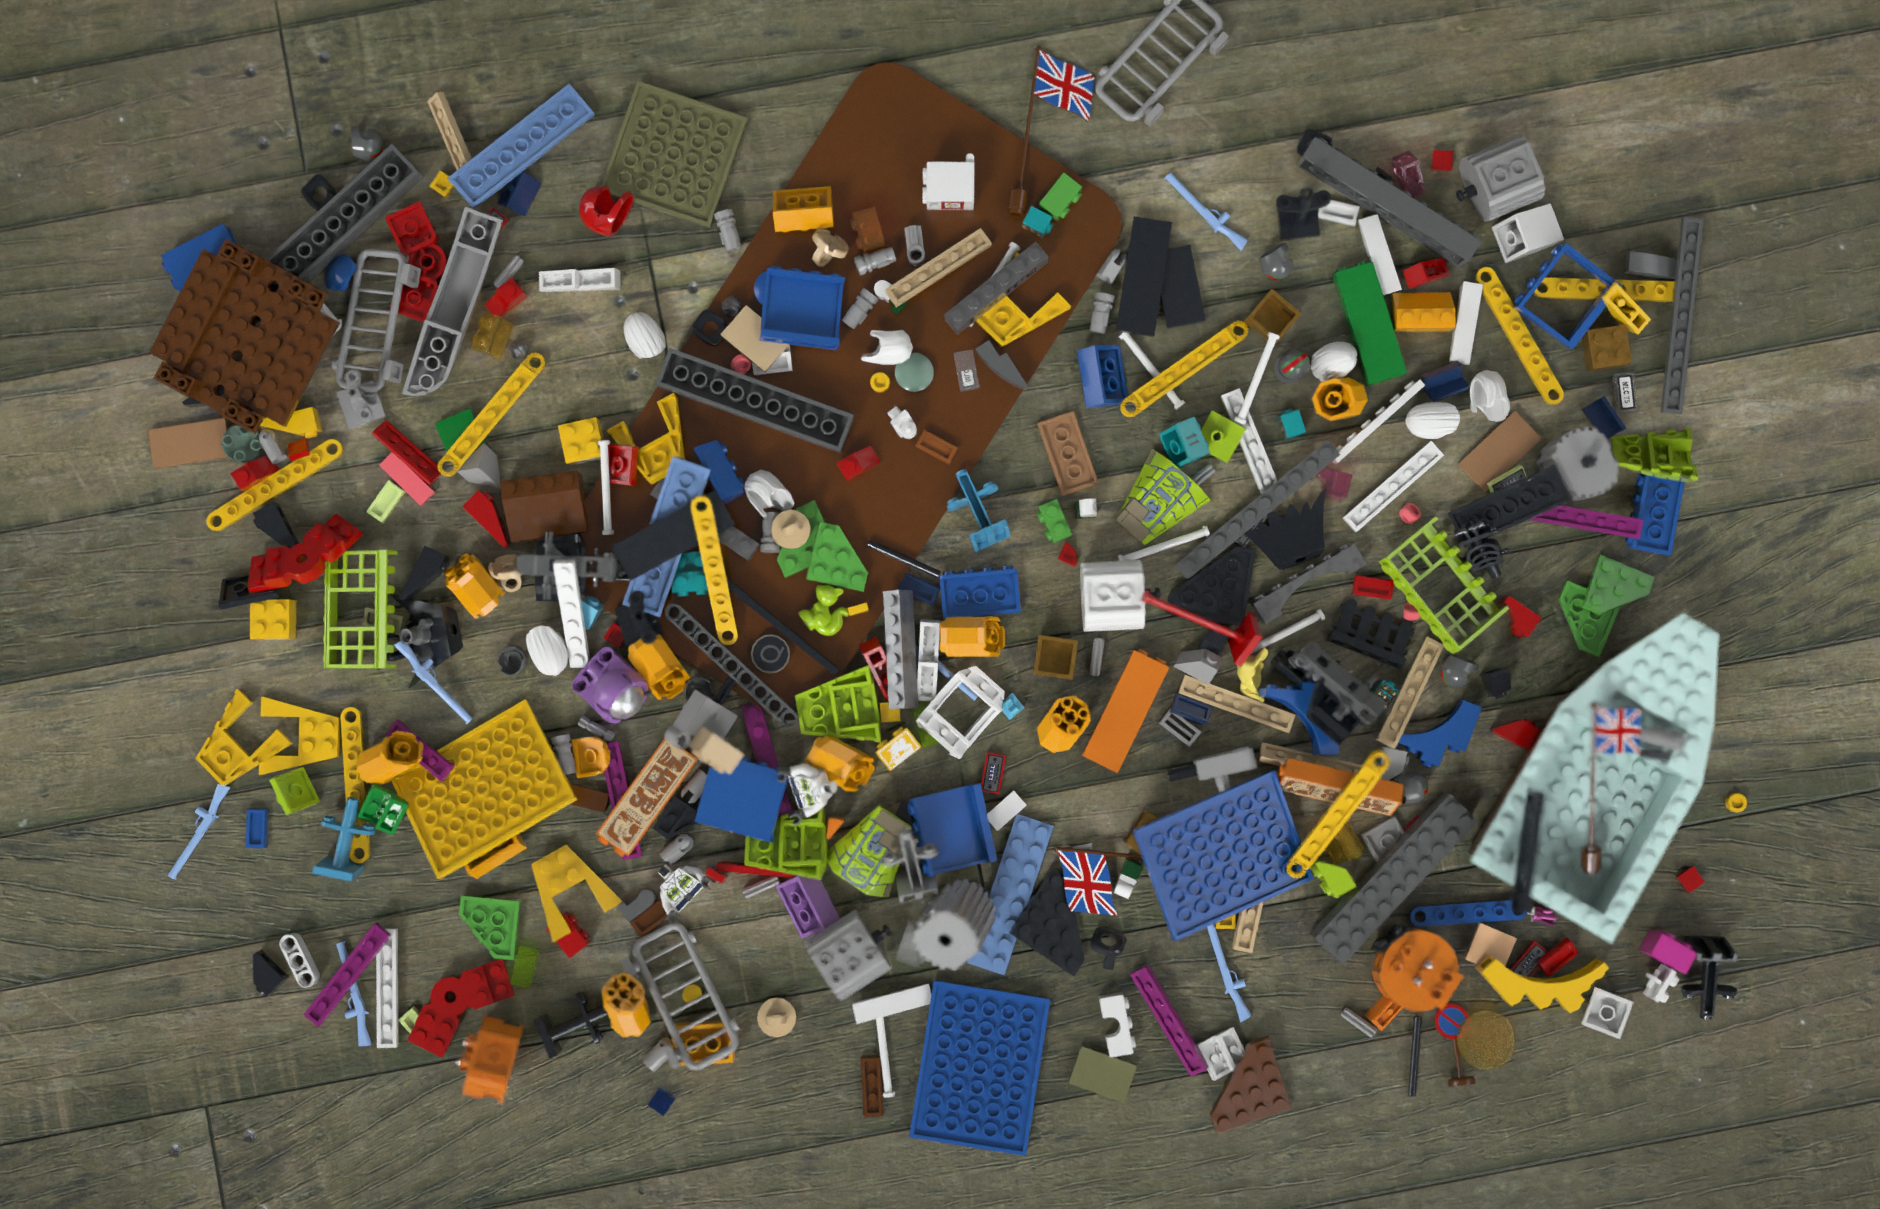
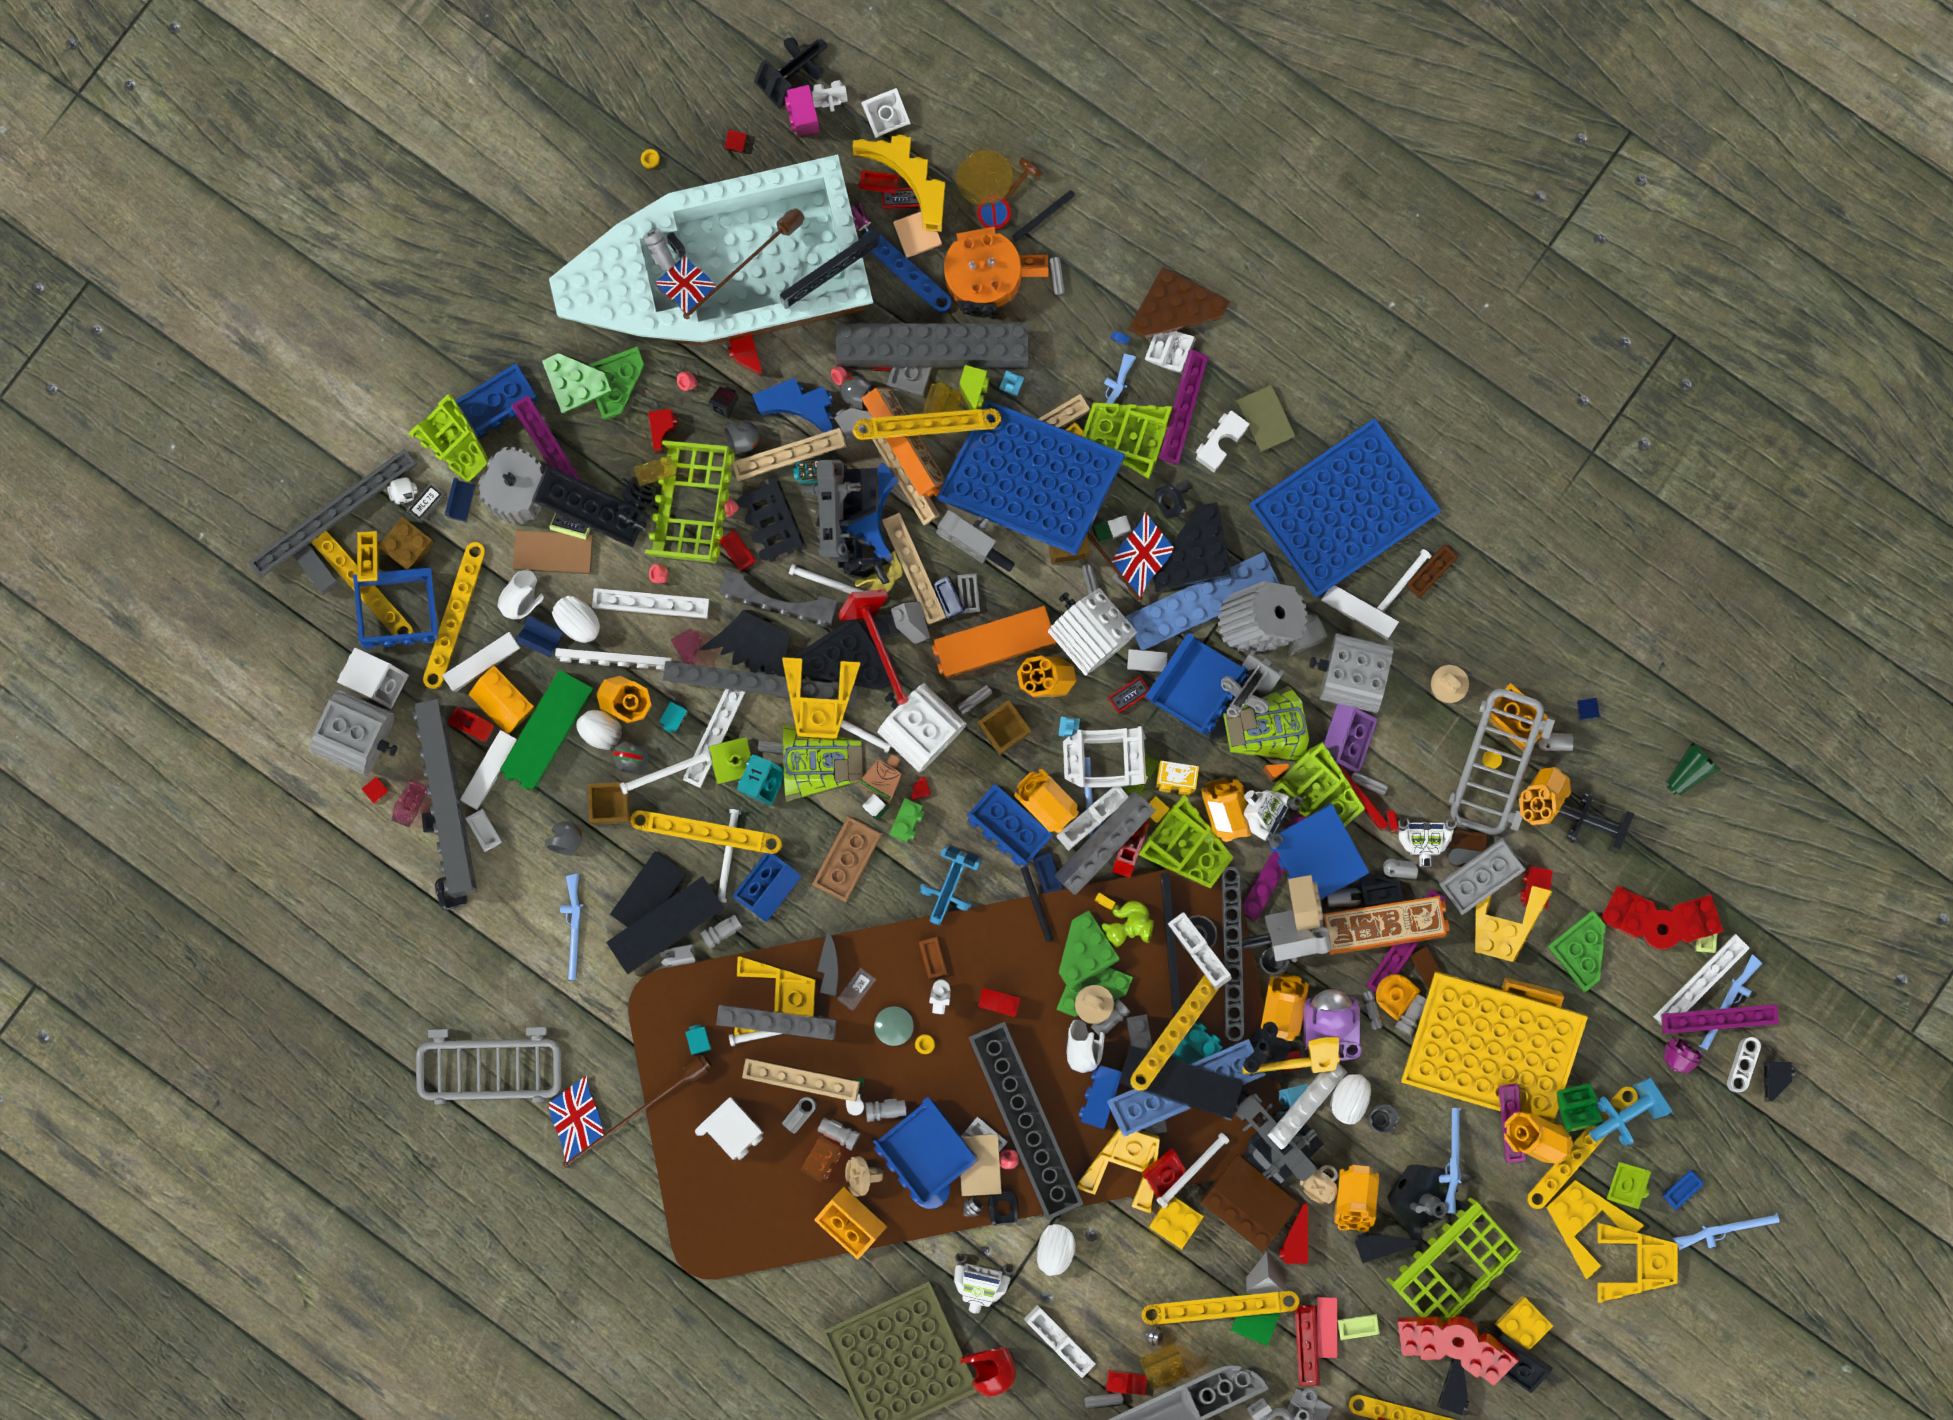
camera: 140 degrees left, 5 degrees down
orange piece [457,1015,524,1104] -> none
clear neon green tile [510,945,539,988] -> none
light grey axle [714,209,741,252] -> none
white hair [861,330,913,365] -> none
bright green brick [1039,173,1082,221] -> none
black piece [1276,188,1331,241] -> none
none -> white head [387,477,417,504]
none -> clear yellow plate [633,456,676,487]
none -> coral tile [677,371,698,391]
none -> yellow wing [782,658,860,739]
none -> coral tile [831,366,852,386]
none -> black piece [847,557,890,584]
none -> nougat torso [858,754,902,804]
none -> white torso [954,1253,1015,1313]
none -> medium azure tile [999,370,1024,396]
none -> white piece [1048,588,1137,676]
none -> lime wedge [1082,403,1172,479]
none -> light grey axle [1082,563,1098,594]
none -> blue tile [1110,331,1130,345]
none -> white slope [1168,912,1232,990]
none -> yellow piece [1242,1037,1340,1074]
none -> light grey tile [1439,838,1526,915]
none -> magenta cone [1663,1037,1703,1074]
none -> dark green cone [1667,742,1721,795]

